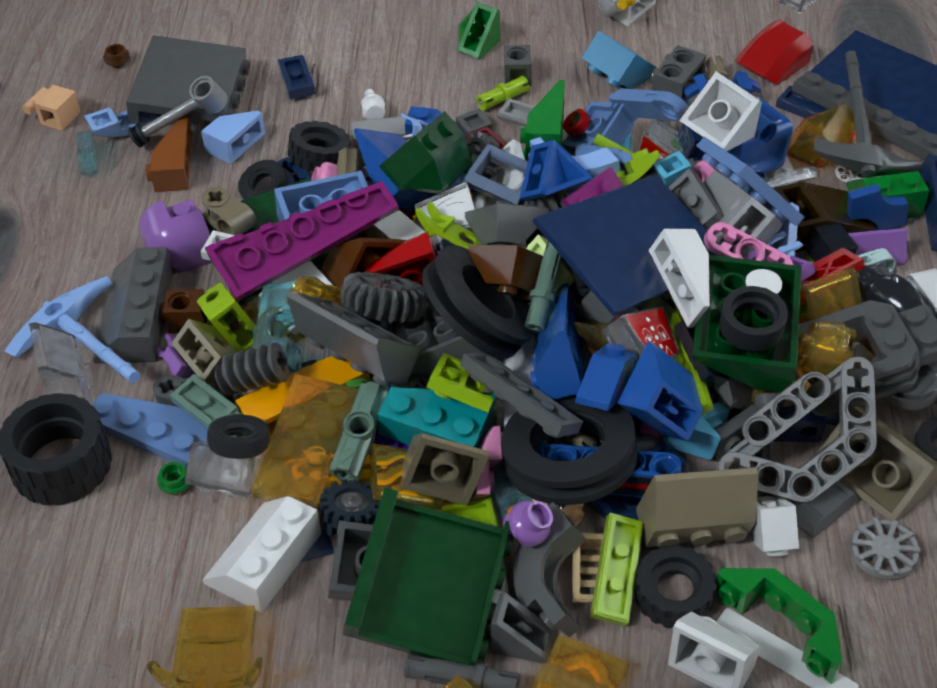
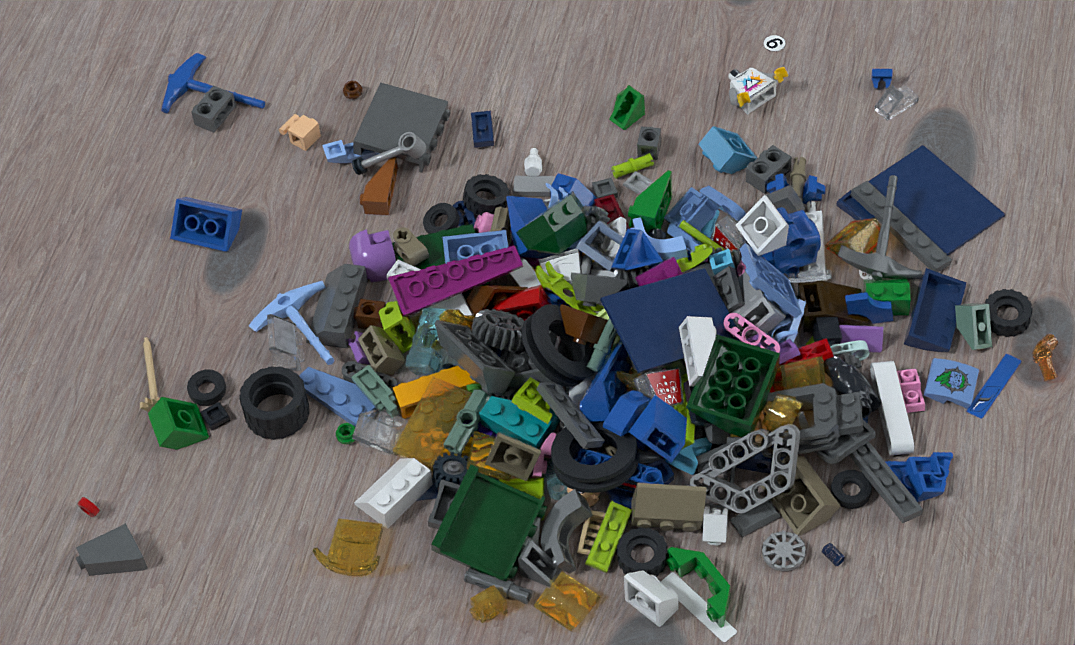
camera: 15 degrees right, 5 degrees up
clear light blue piece [77,130,97,176] -> none
light blue slope [201,111,265,164] -> none
black tyre [207,414,270,459] -> none
dark grey piece [215,342,290,396] -> none
medium lavender animal [503,500,553,547] -> none
red tile [563,109,591,137] -> none
black tyre [719,286,788,352] -> none
red slope [735,19,813,85] -> none
white sticker [745,269,782,294] -> none

